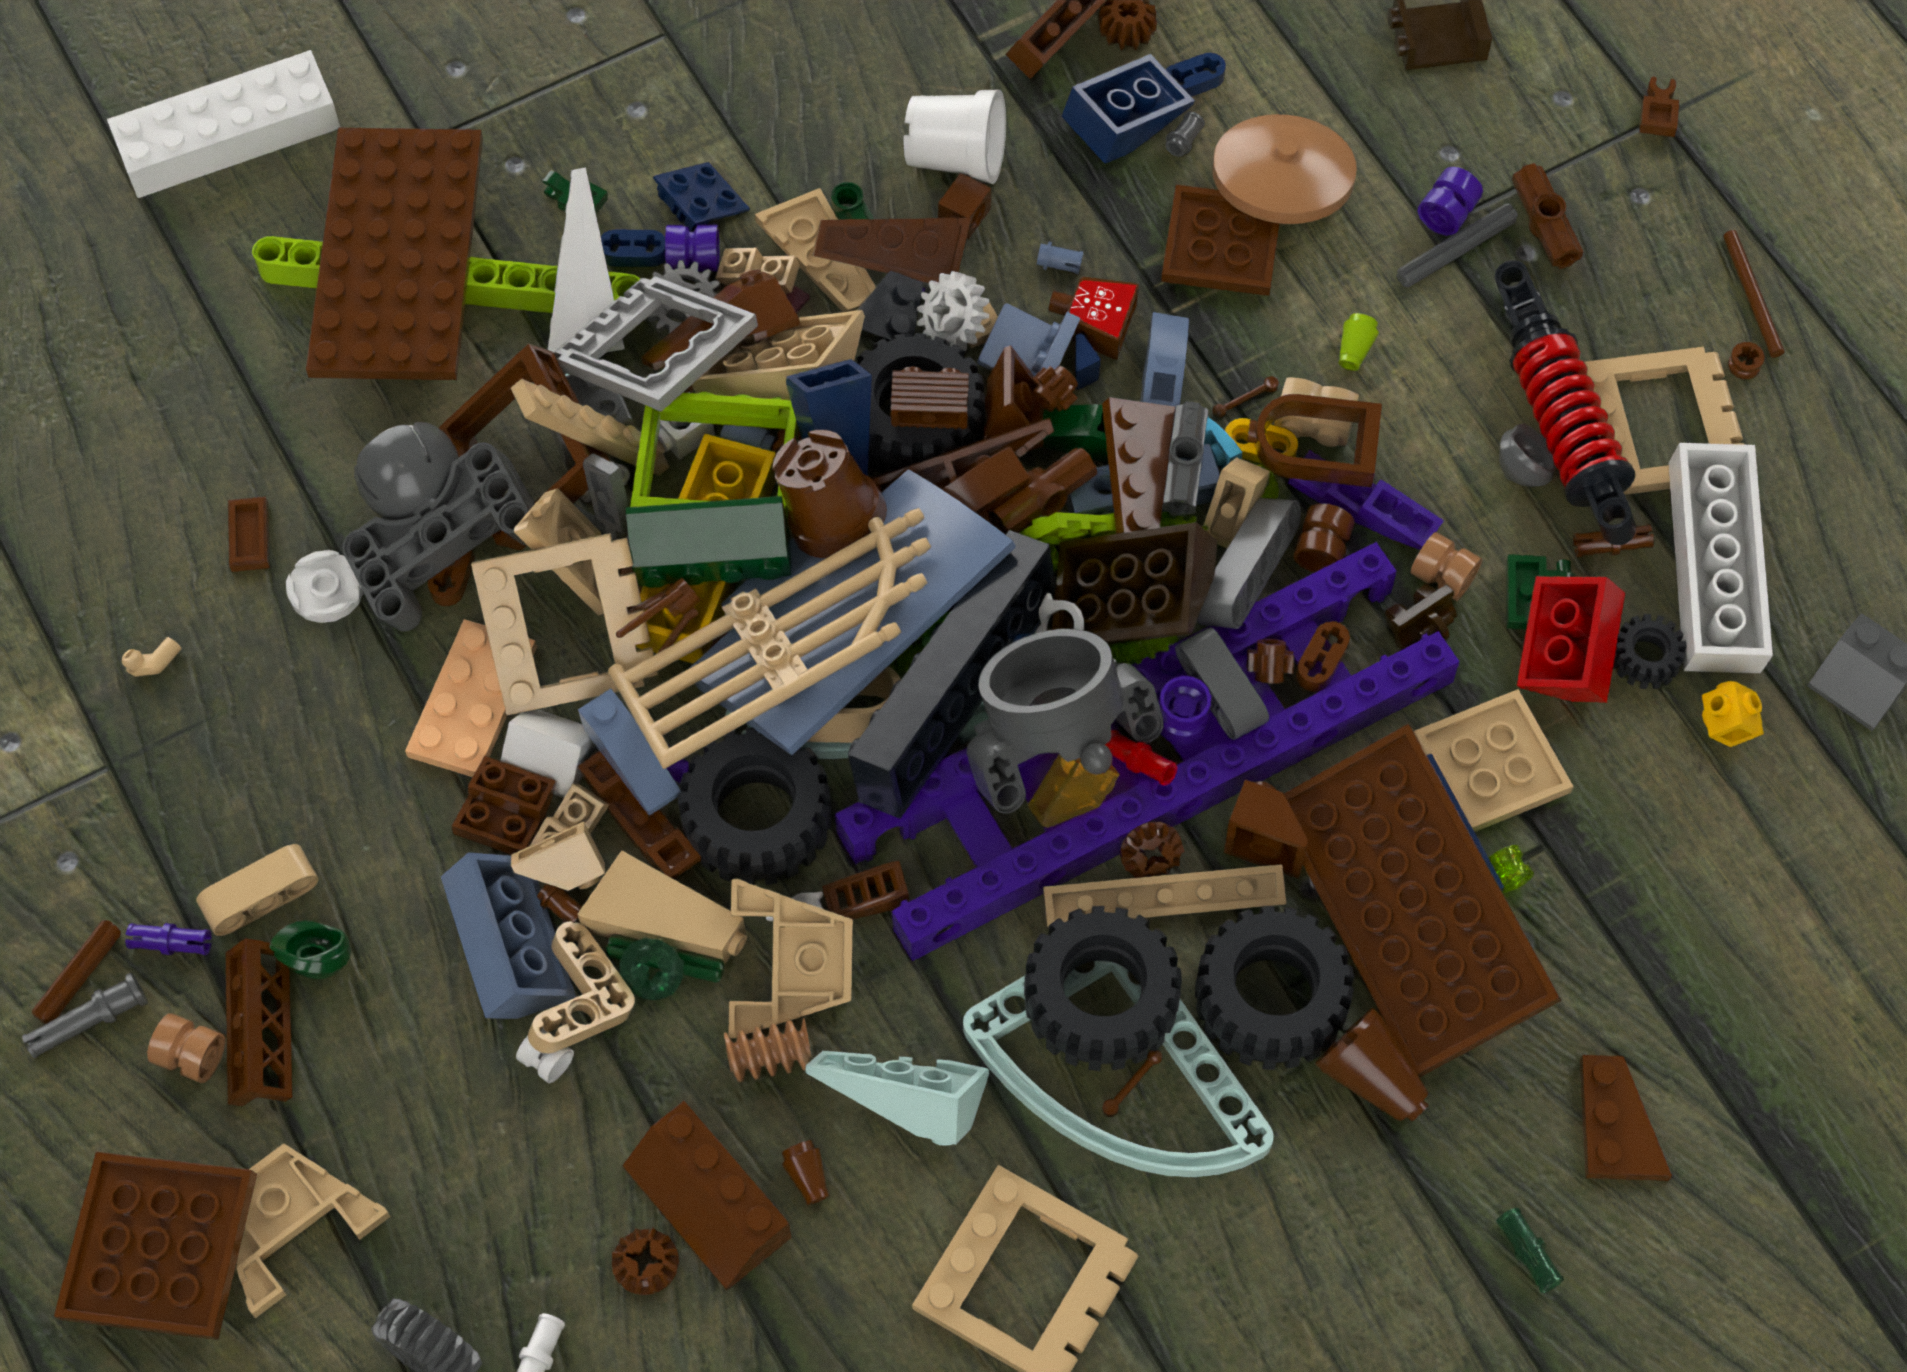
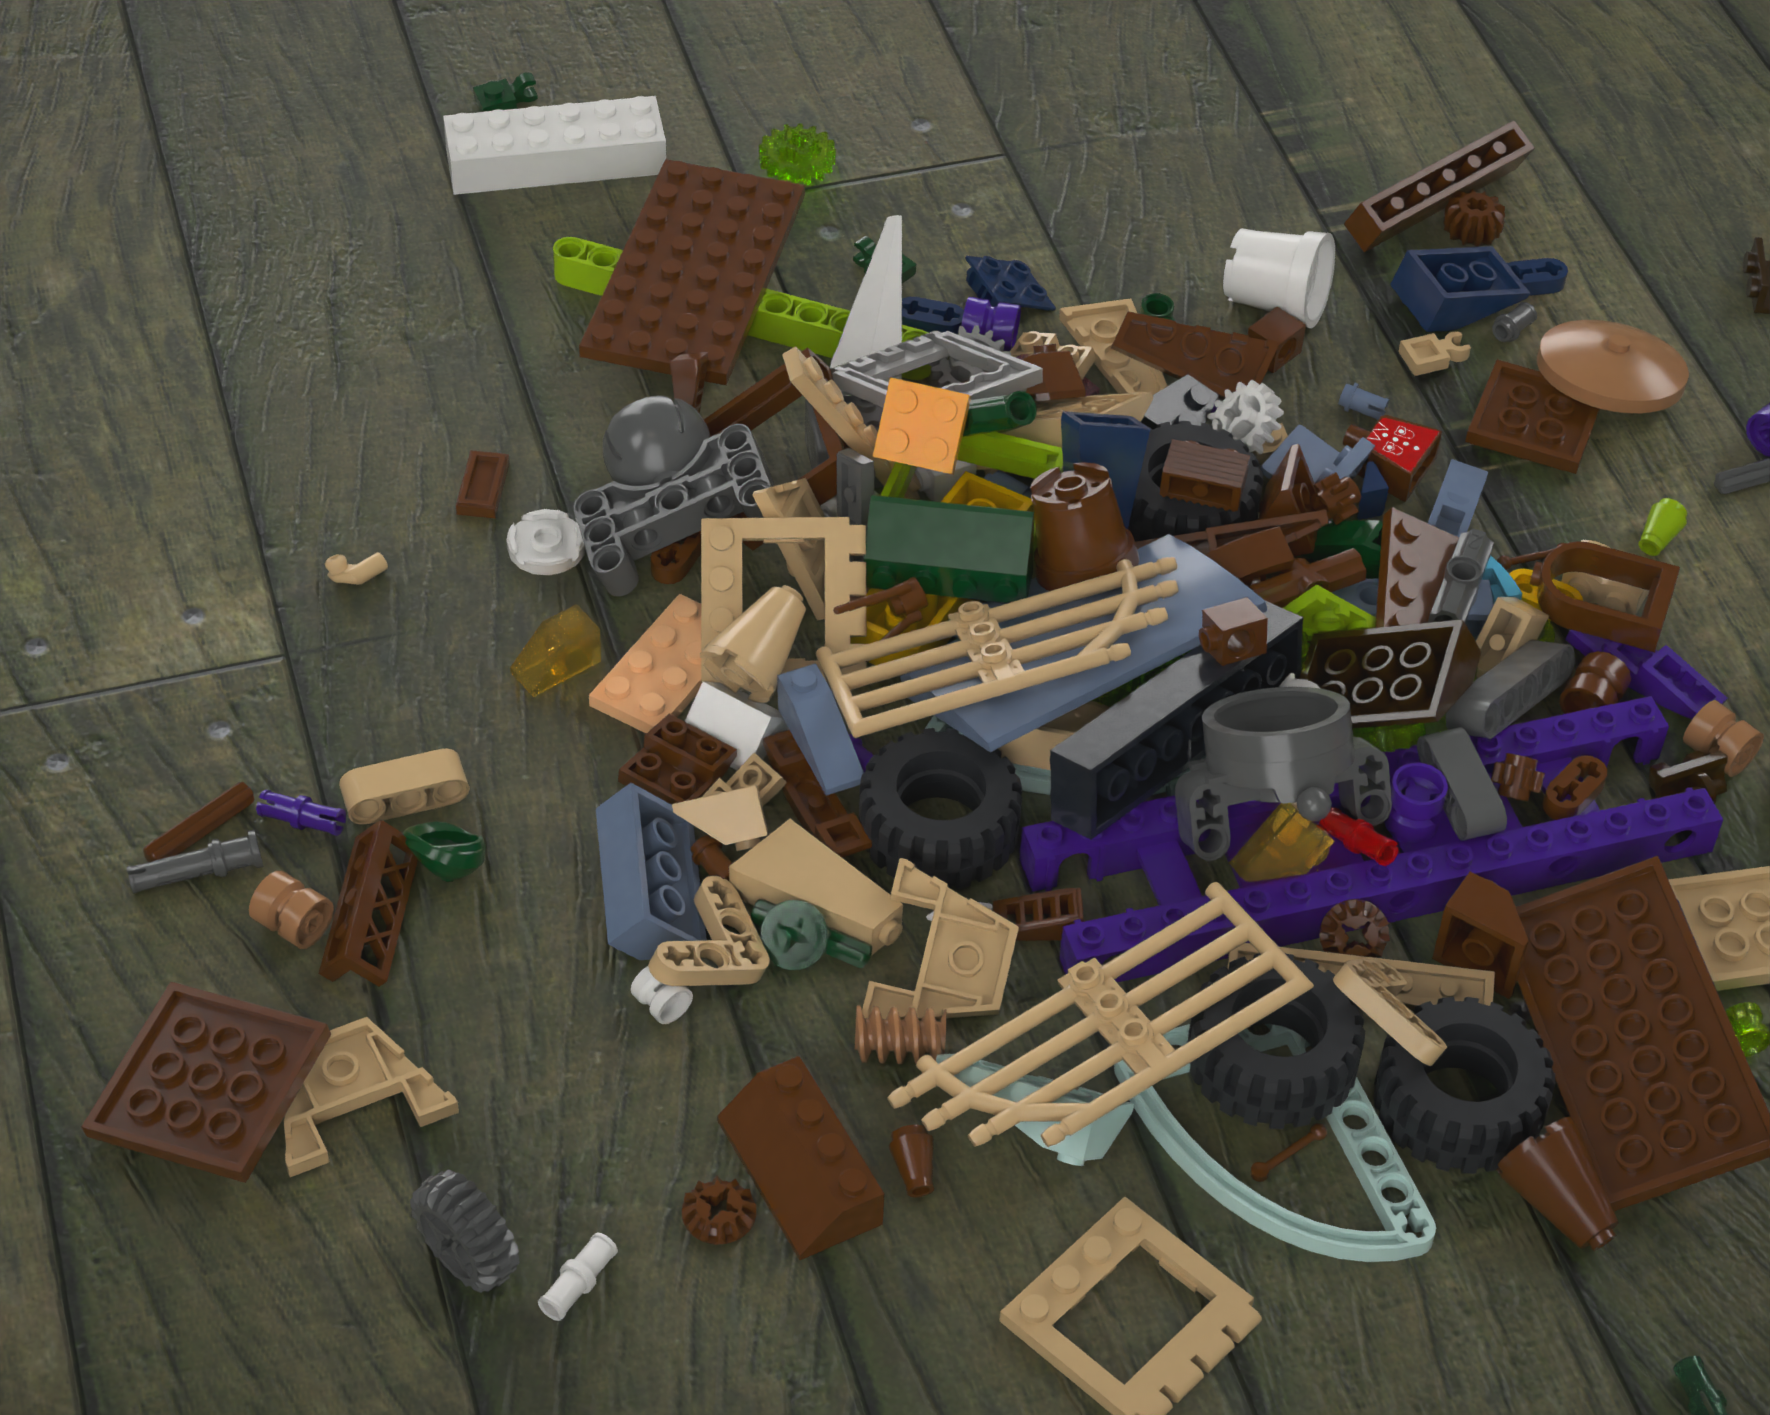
camera: 10 degrees right, 15 degrees down
none -> dark green plate [473,72,538,112]
none -> clear yellow slope [510,604,601,697]
none -> reddish brown slope [670,352,708,414]
none -> tan cone [700,585,806,703]
none -> clear neon green gear [759,123,836,185]
none -> light orange brick [872,377,971,475]
none -> tan piece [887,882,1314,1147]
none -> dark green piece [963,391,1037,437]
none -> reddish brown brick [1199,597,1268,666]
none -> tan beam [1333,958,1447,1066]
none -> tan plate [1398,332,1471,376]

